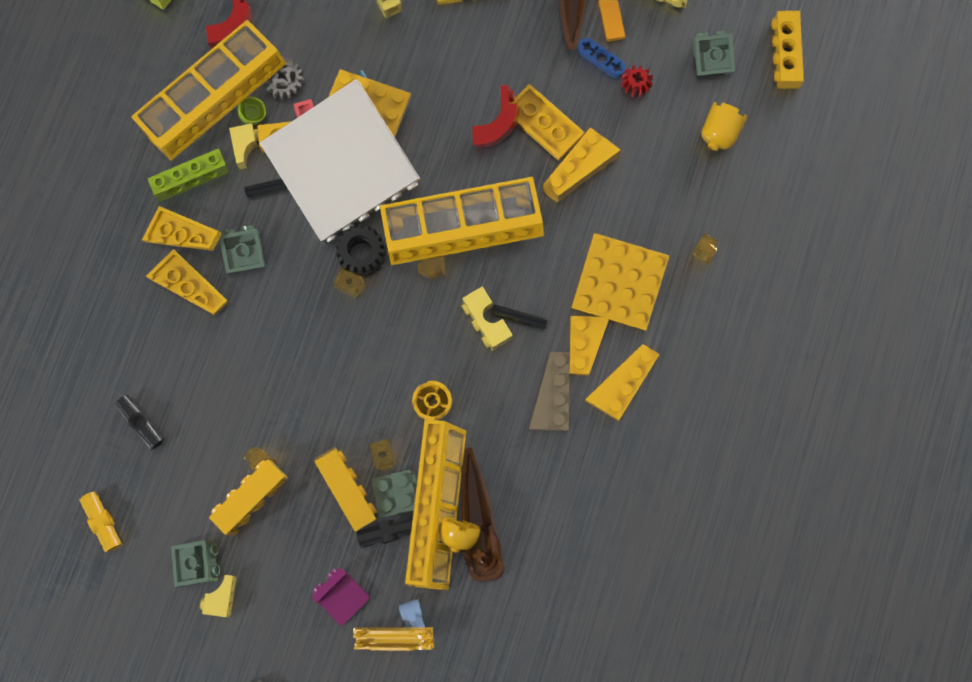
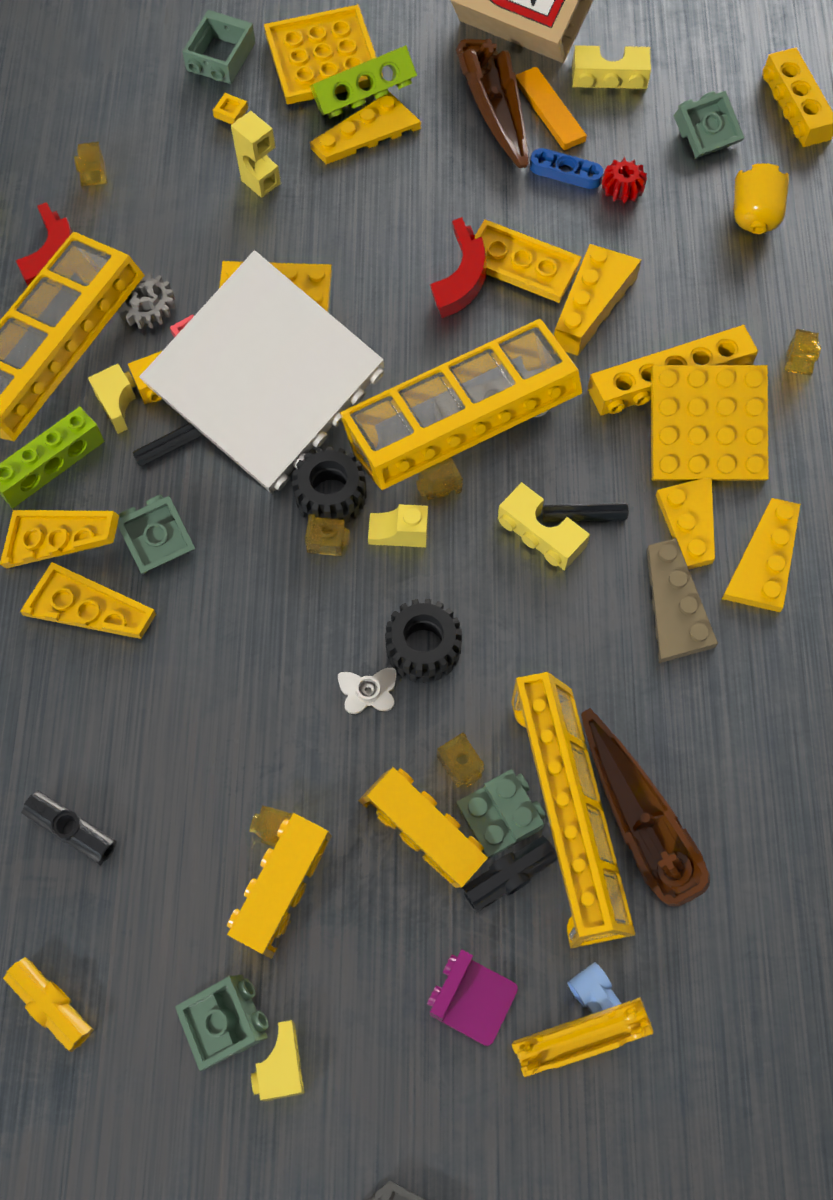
camera: 20 degrees left, 10 degrees down
lime hair [237,97,266,125] -> none
yellow cylinder [412,381,452,420] -> none
yellow cylinder [439,517,481,553] -> none
none -> white animal [338,668,396,714]
none -> light yellow arch [368,504,428,547]
none -> black tyre [385,599,462,683]
none -> yellow brick [588,325,758,416]

